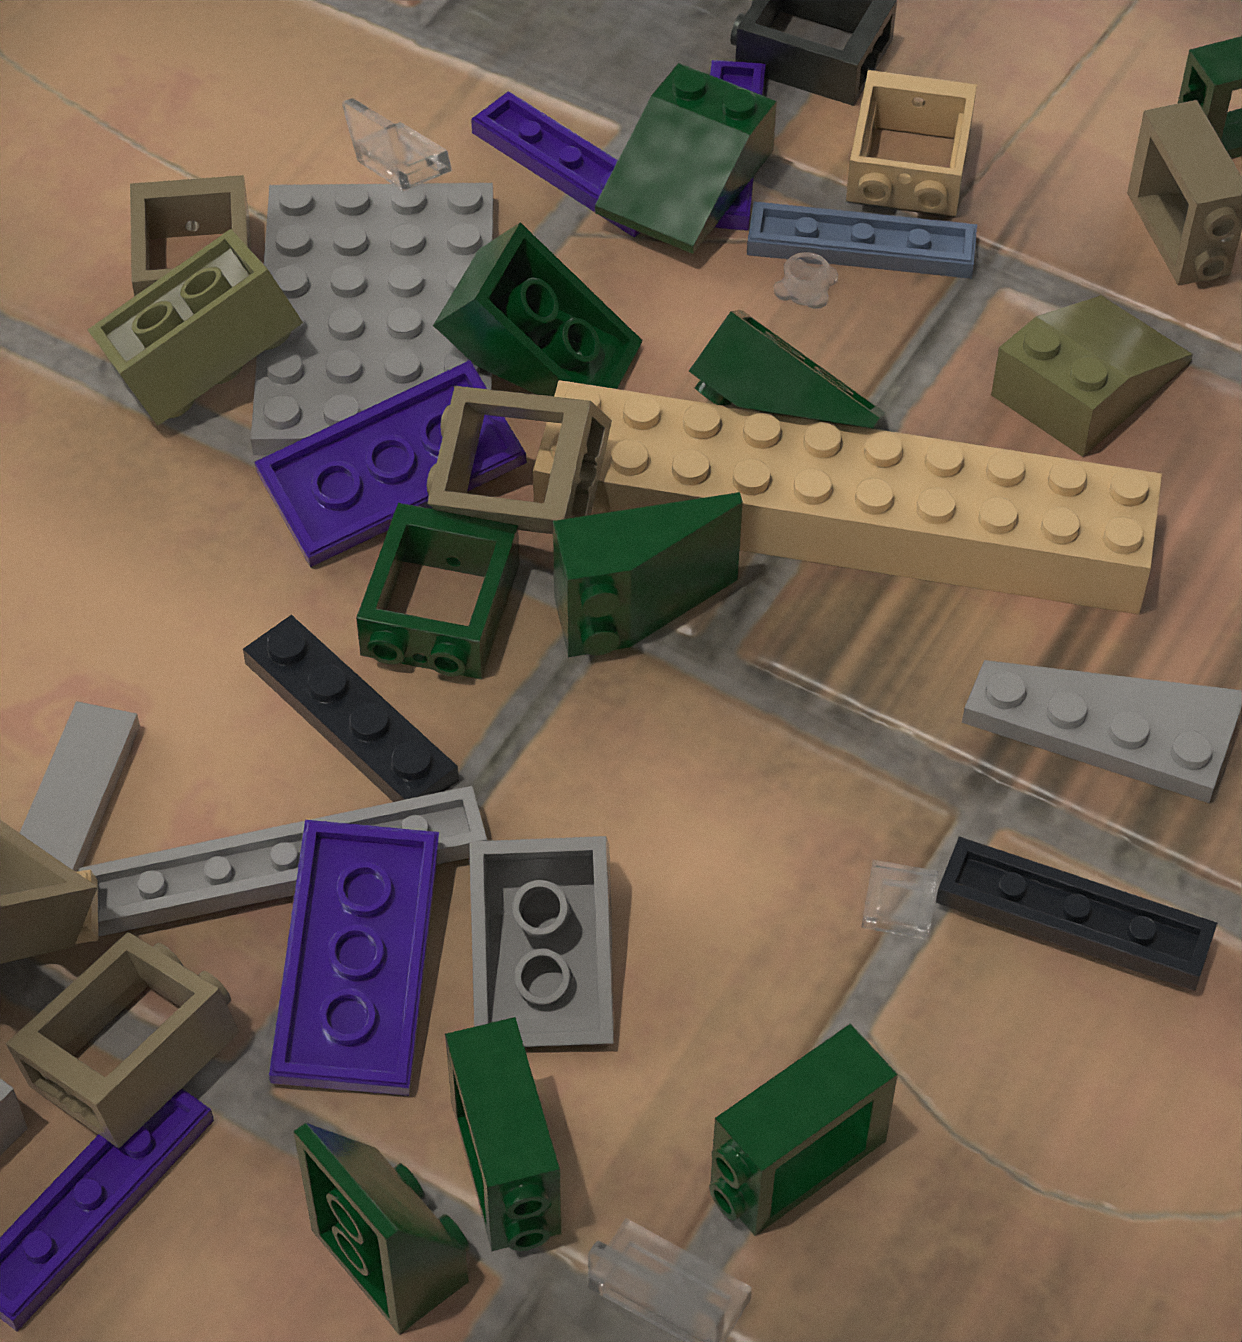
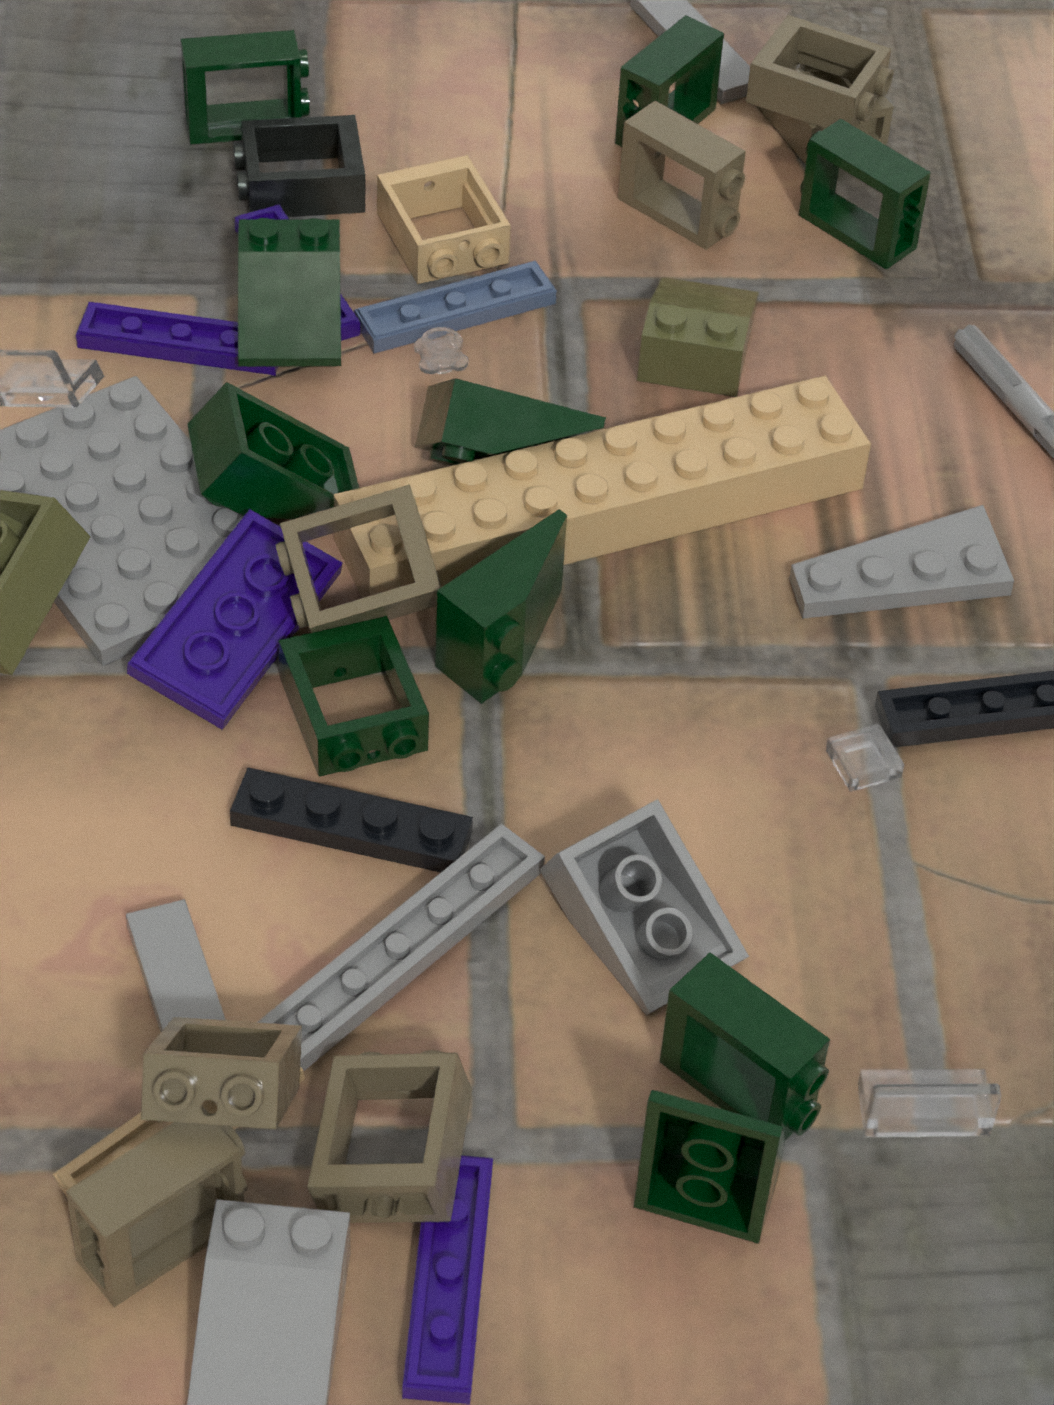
camera: 35 degrees left, 5 degrees down
dark purple tile [269,819,439,1096] -> none
dark green window [709,1023,898,1236] -> none

